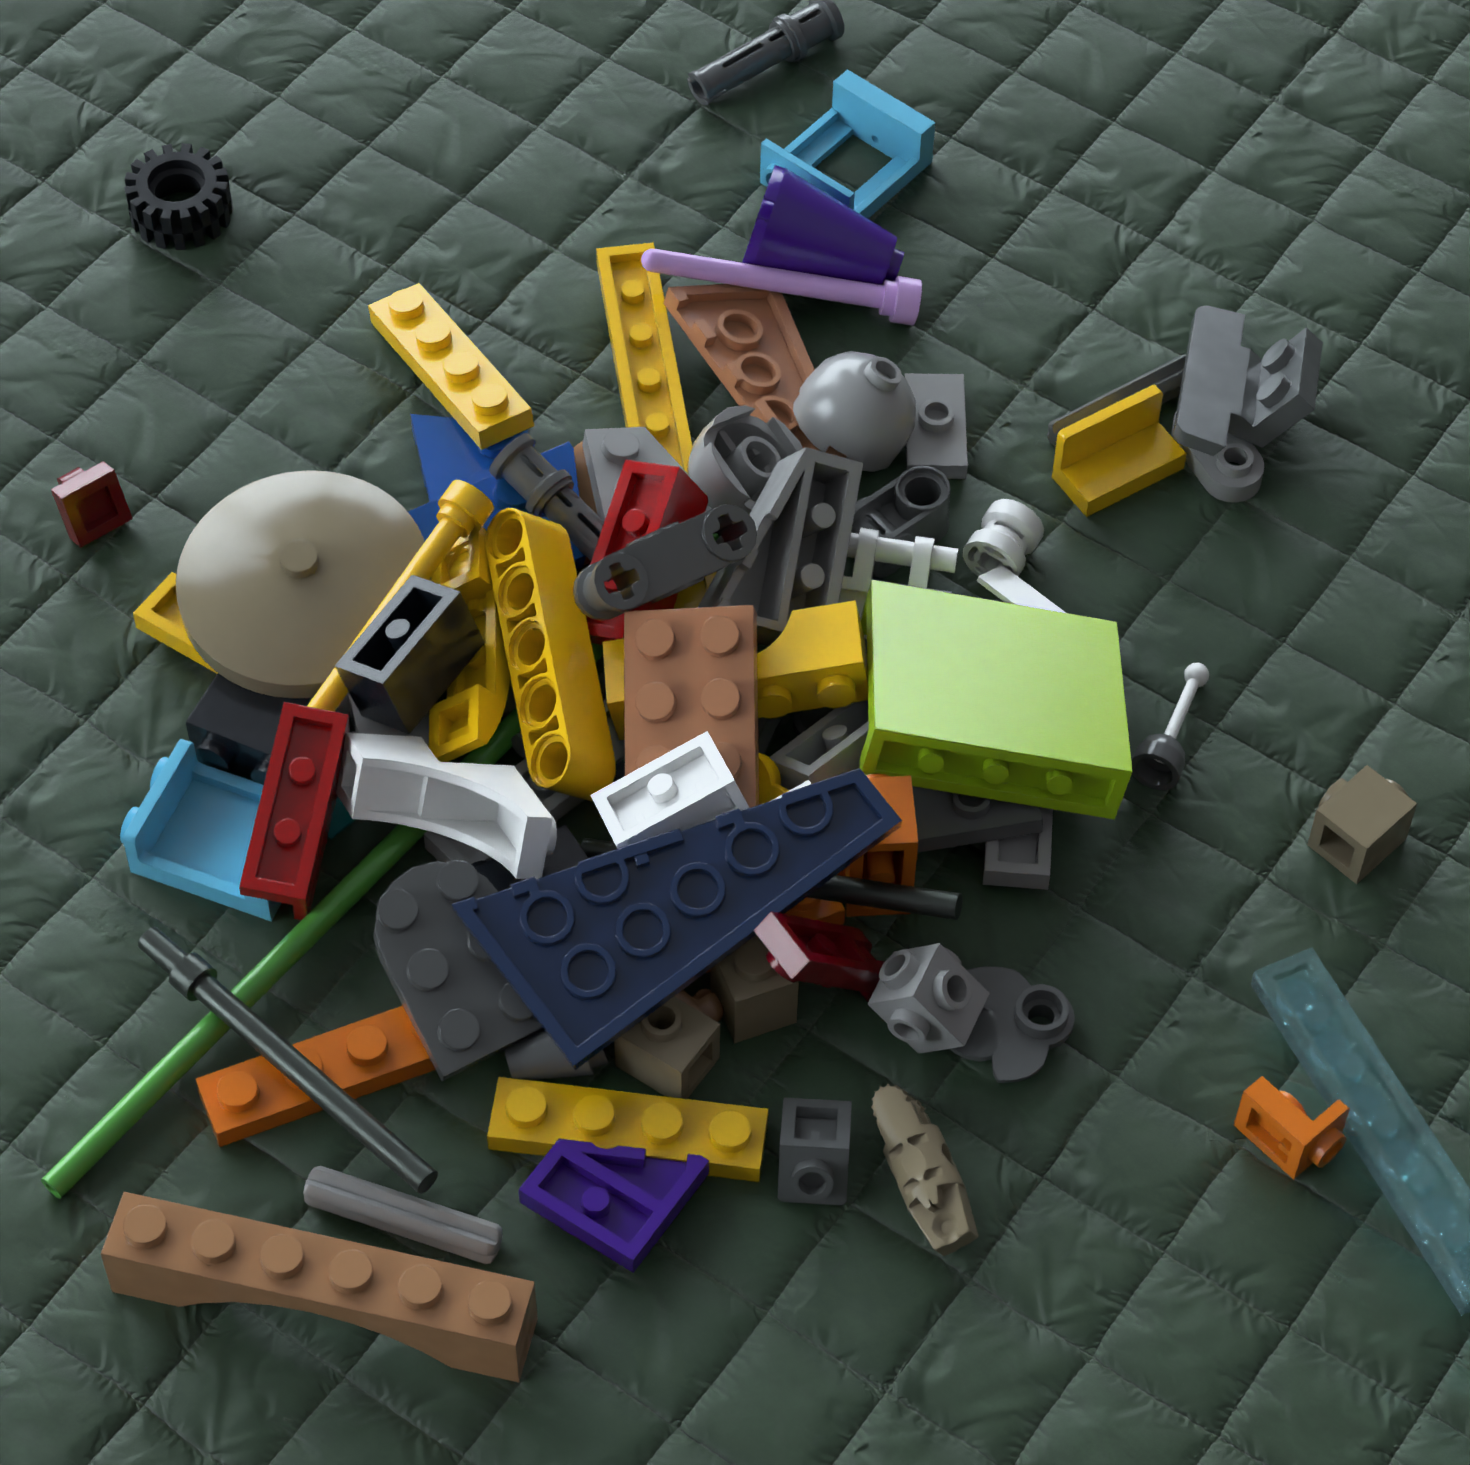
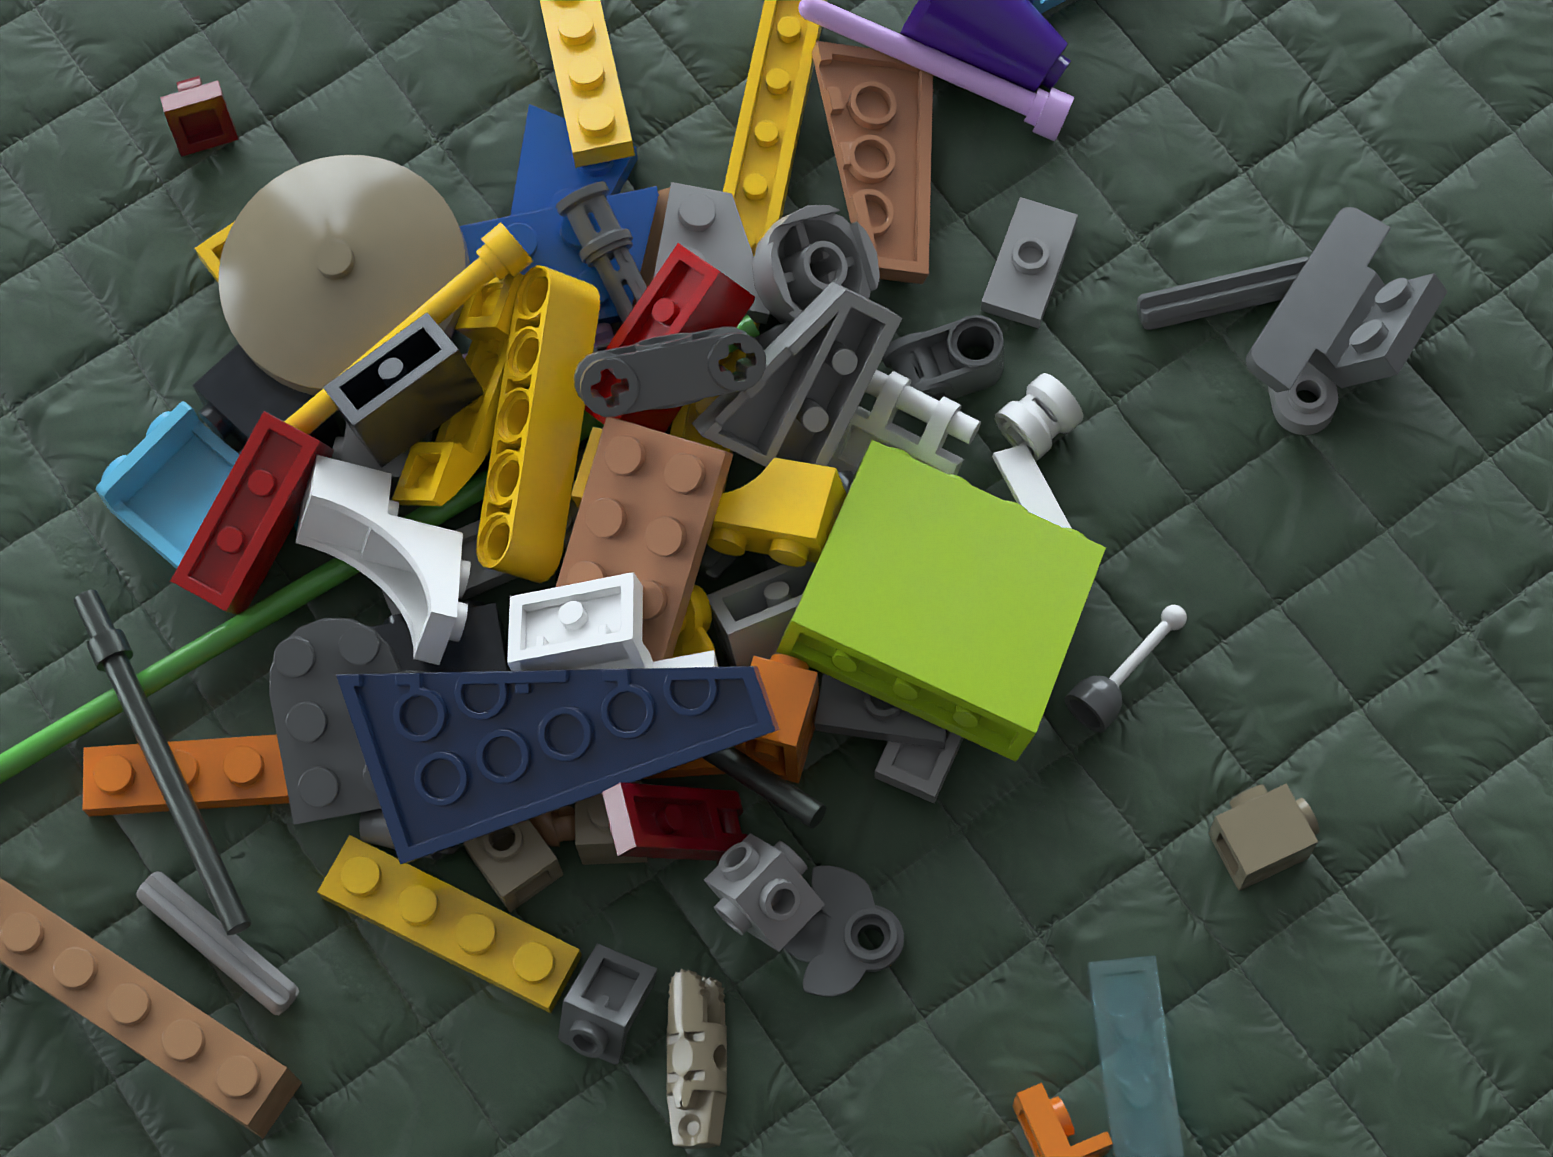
camera: 25 degrees right, 15 degrees up
dark purple wing [518,1139,709,1273] -> none
light grey cylinder [793,351,916,472] -> none
yellow panel [1052,384,1187,517] -> none

